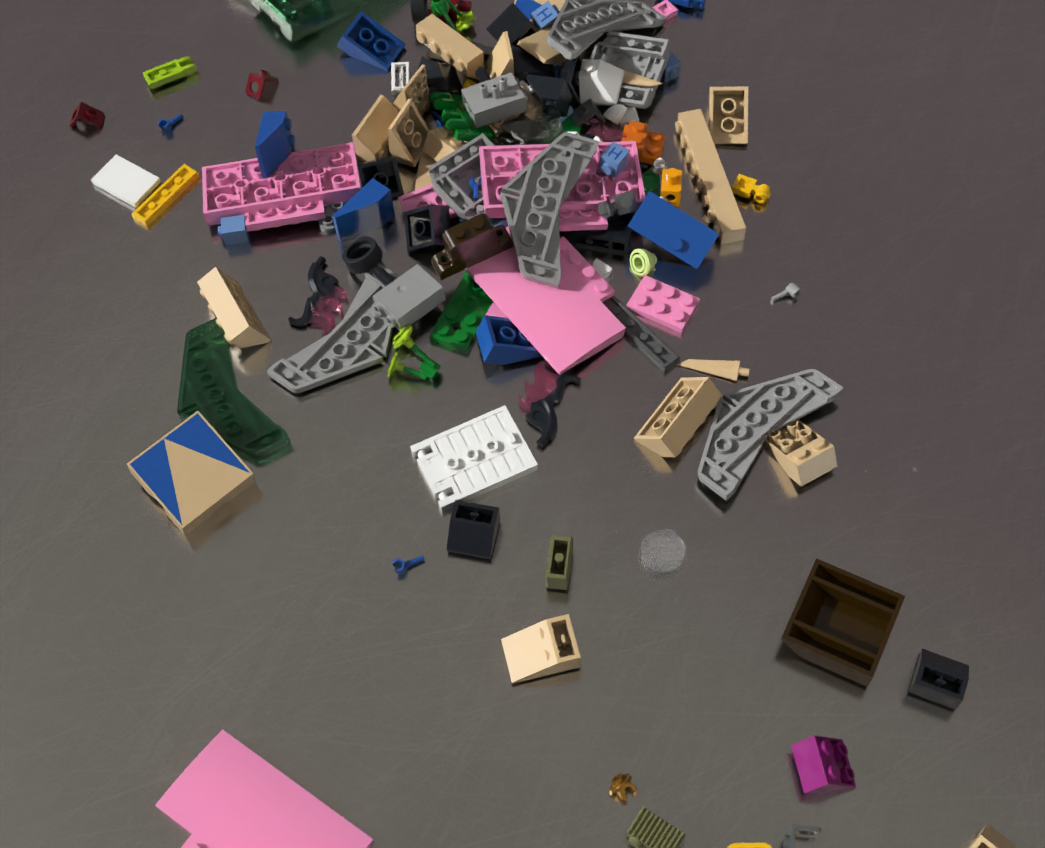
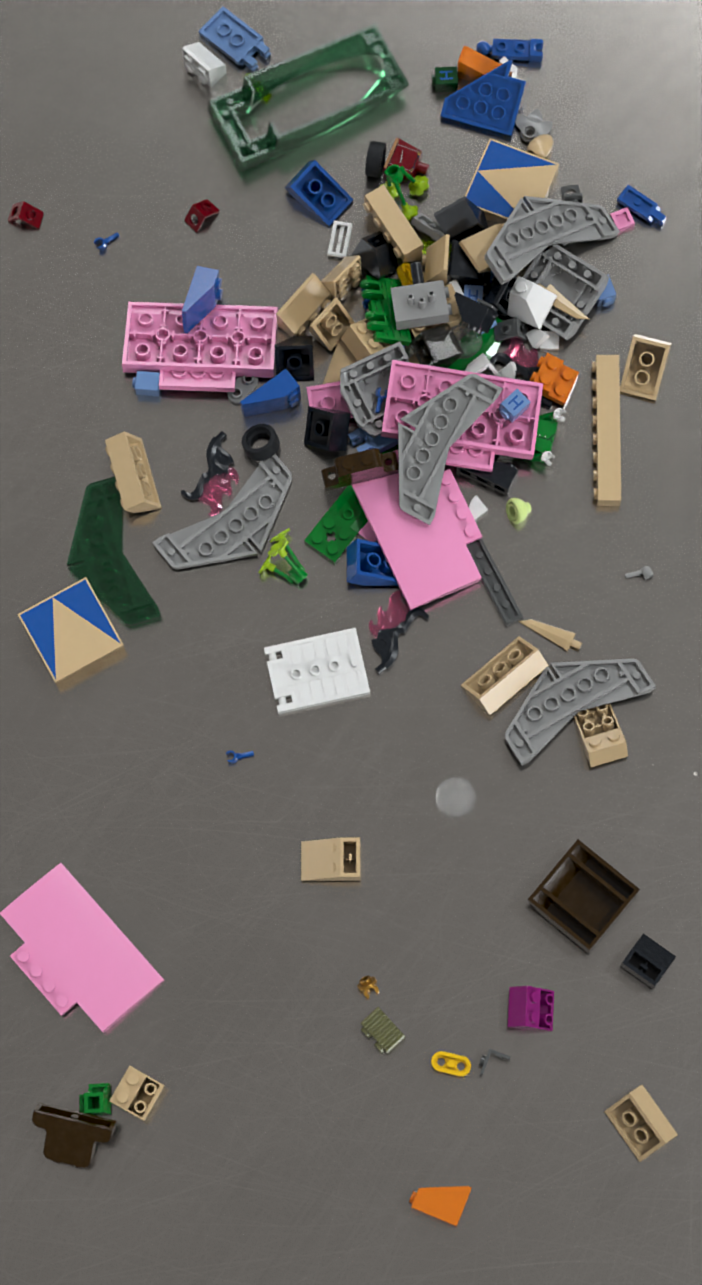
camera: 15 degrees right, 15 degrees up
white tile [91,154,161,208] -> none
yellow tile [132,164,200,227] -> none
lime hinge [143,56,198,89] -> none
light grey piece [372,264,446,331] -> none
black slope [446,500,500,559] -> none
medium blue brick [530,1,560,31] -> none
olive brick [545,535,573,590] -> none
dark grey plate [597,190,638,219] -> none
bright pink plate [626,275,700,334] -> none
blue brick [628,191,719,269] -> none
light orange torso [660,168,682,209] -> none
yellow plate [731,174,771,204] -> none

